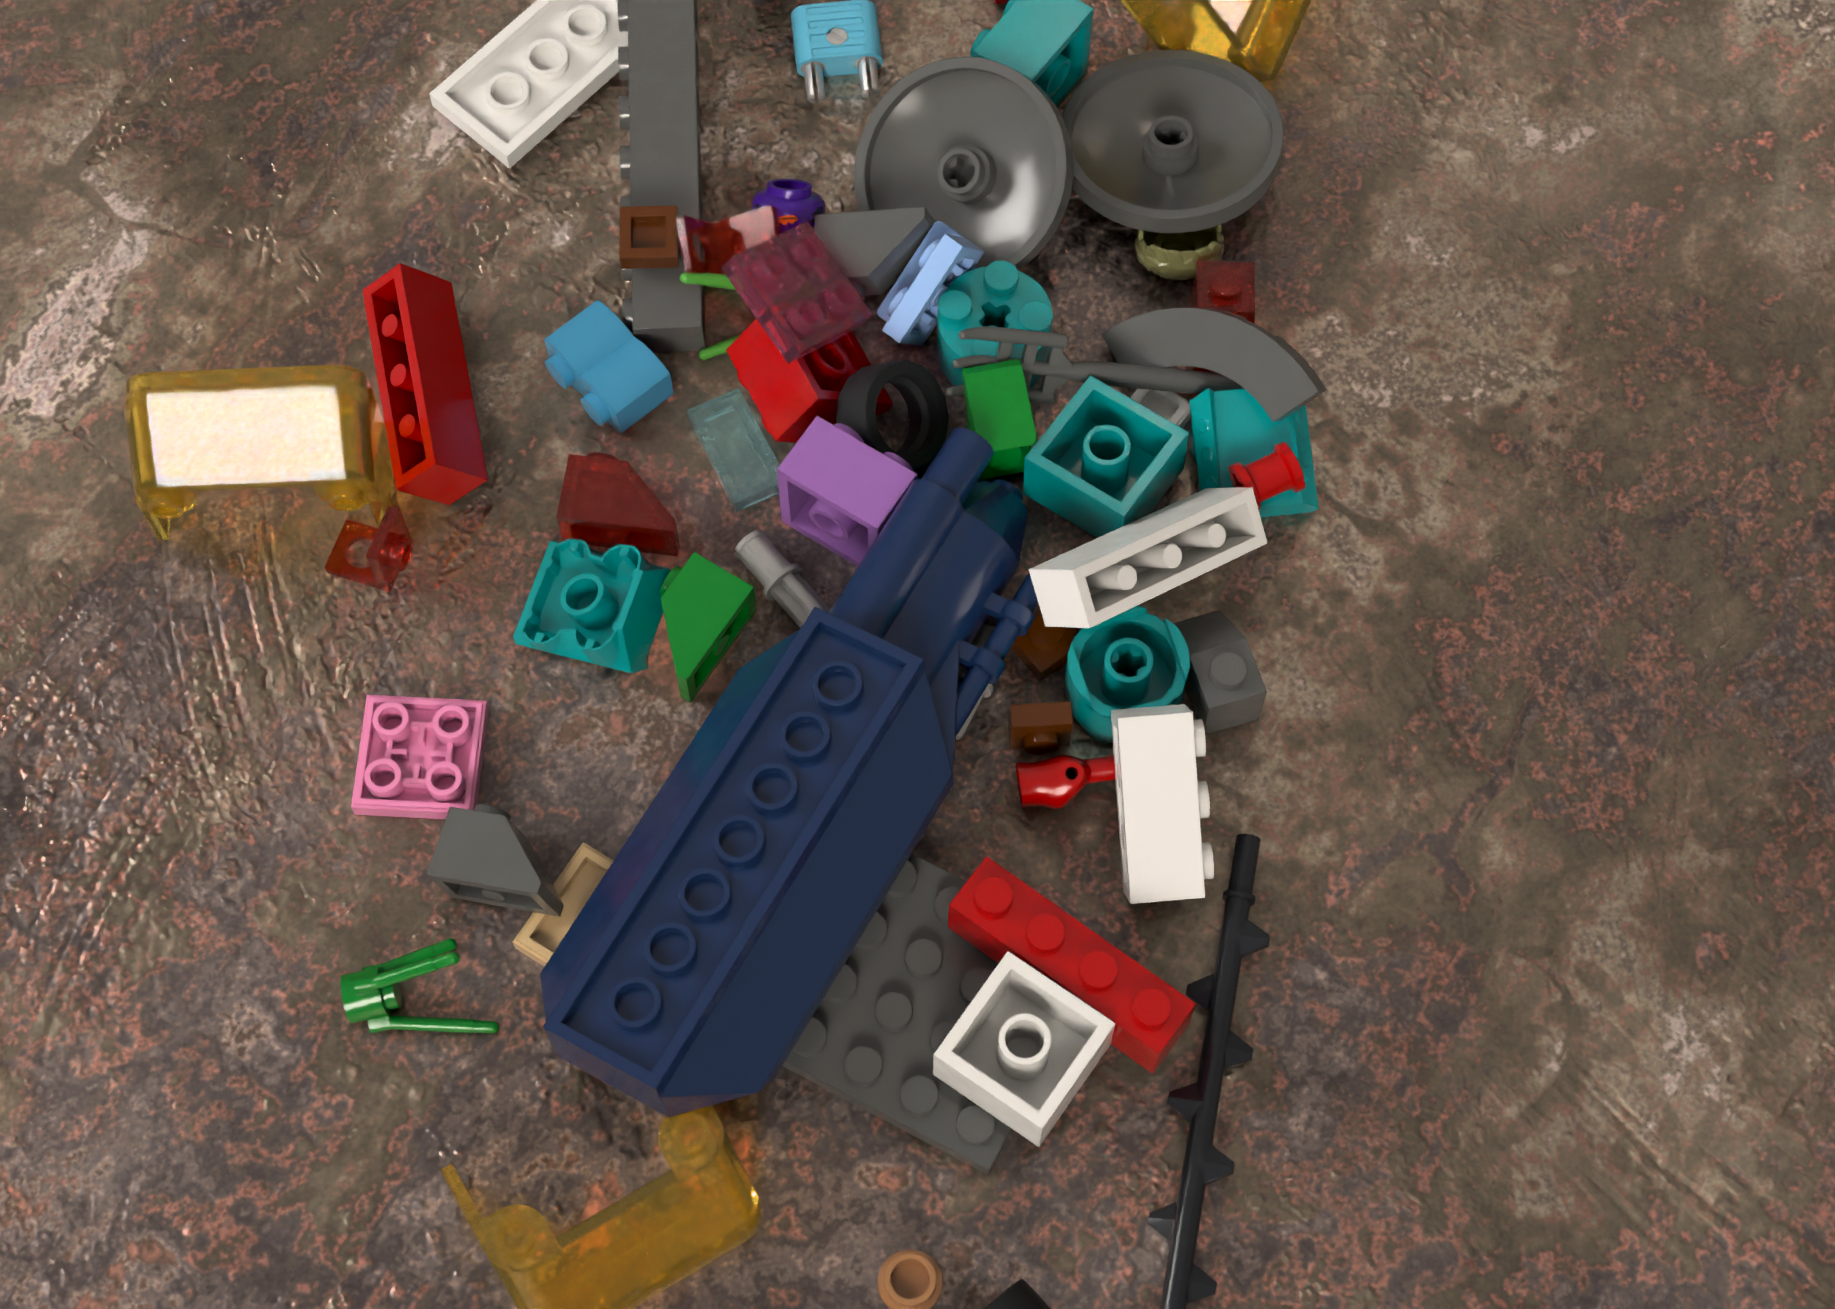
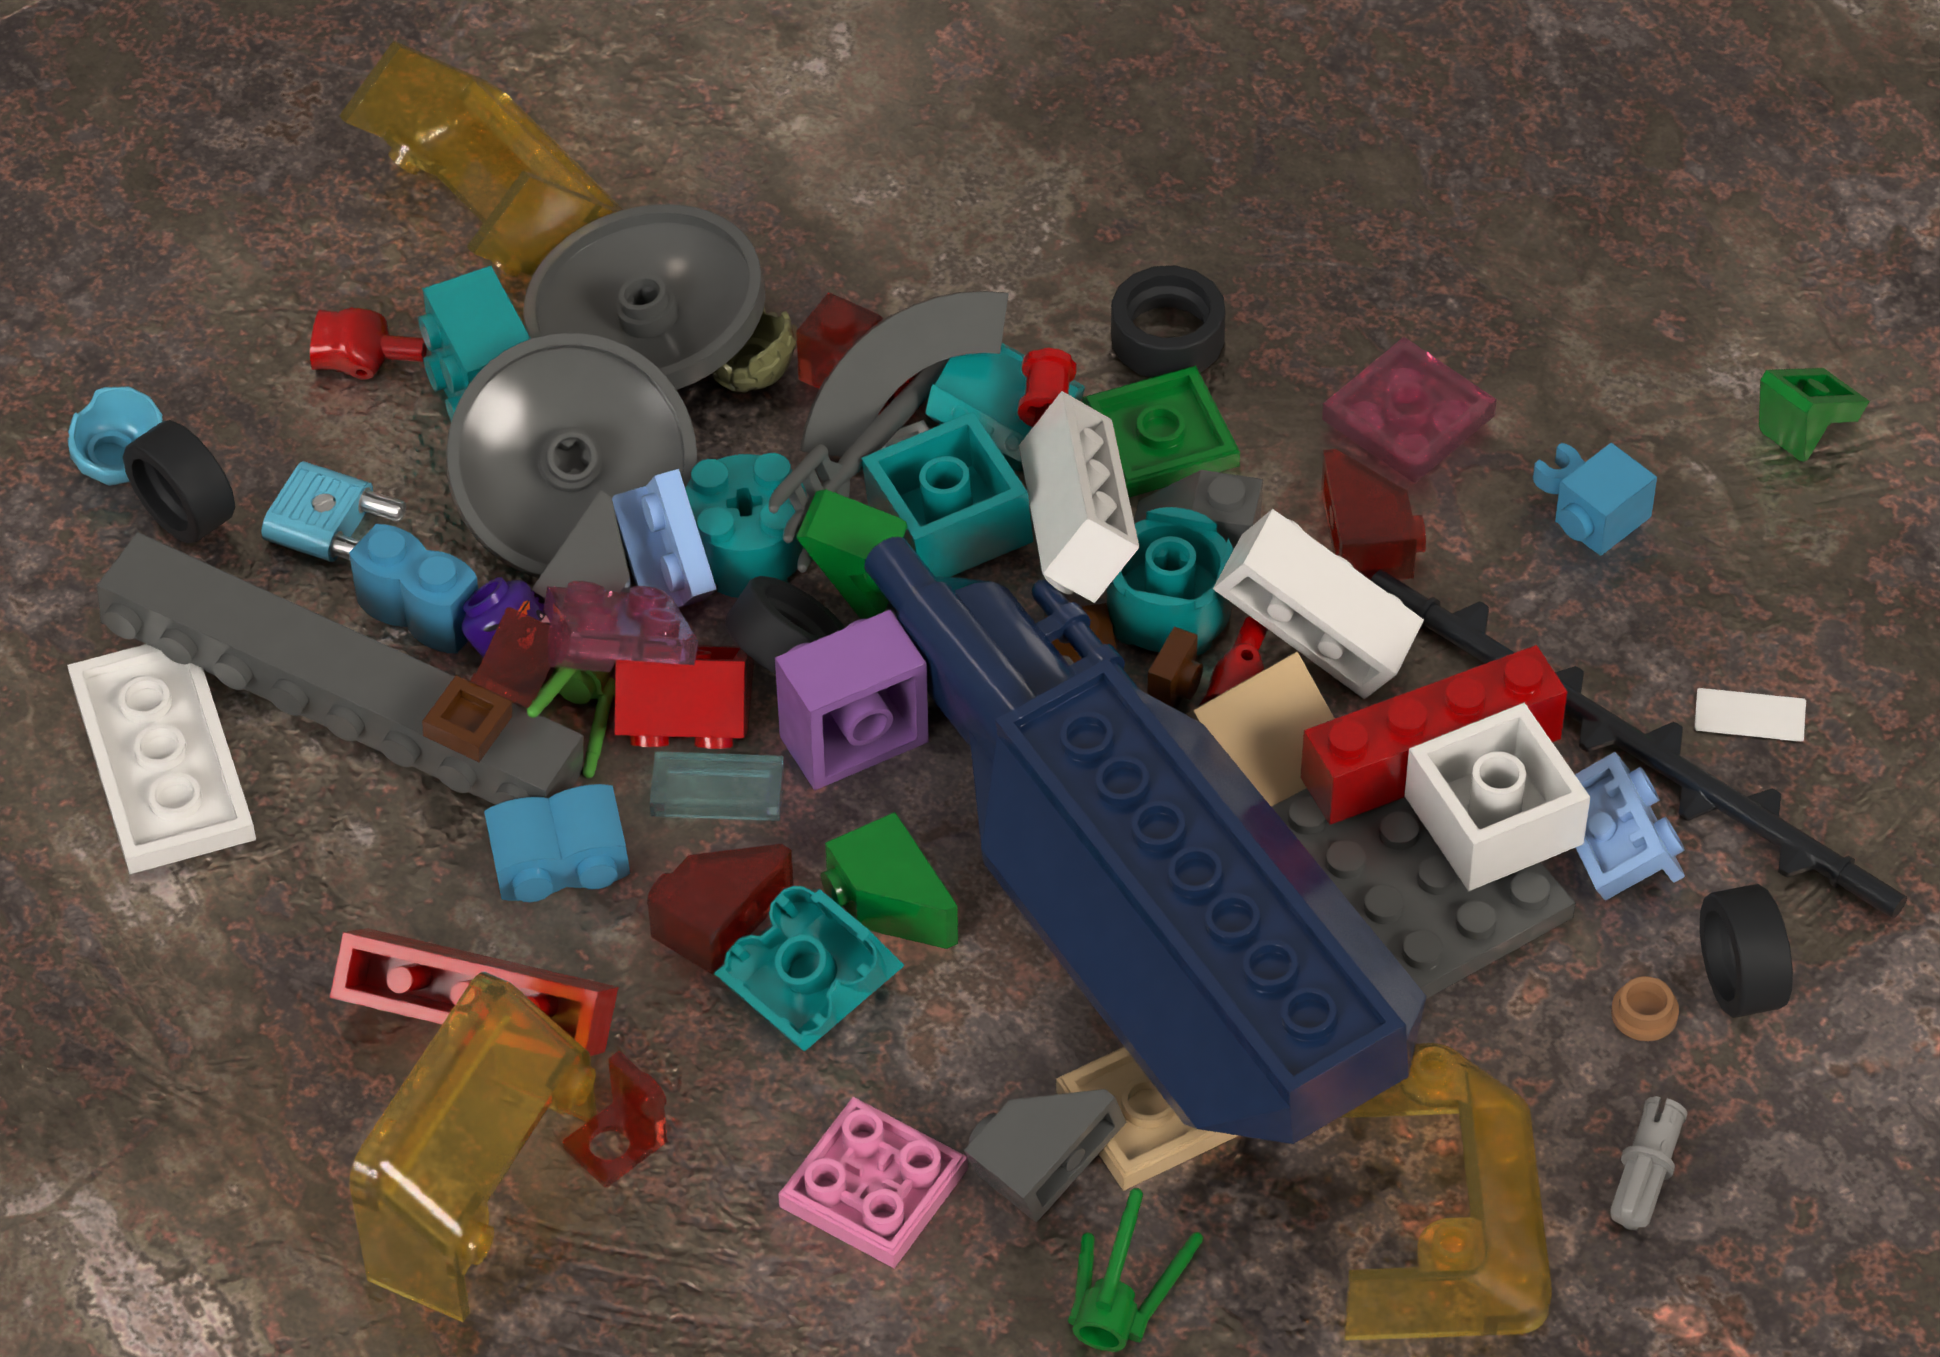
camera: 60 degrees left, 15 degrees down
light grey axle [734,529,830,628] -> none
none -> dark azure brick [349,524,479,653]
none -> green tile [1082,366,1240,498]
none -> black tyre [1111,265,1226,378]
none -> tan tile [1186,652,1335,807]
none -> clear red slope [1321,449,1426,580]
none -> clear pink plate [1322,337,1497,484]
none -> dark azure brick [1533,442,1657,556]
none -> light blue bracket [1575,752,1685,901]
none -> white sticker [1695,688,1806,742]
none -> green slope [1759,368,1870,462]

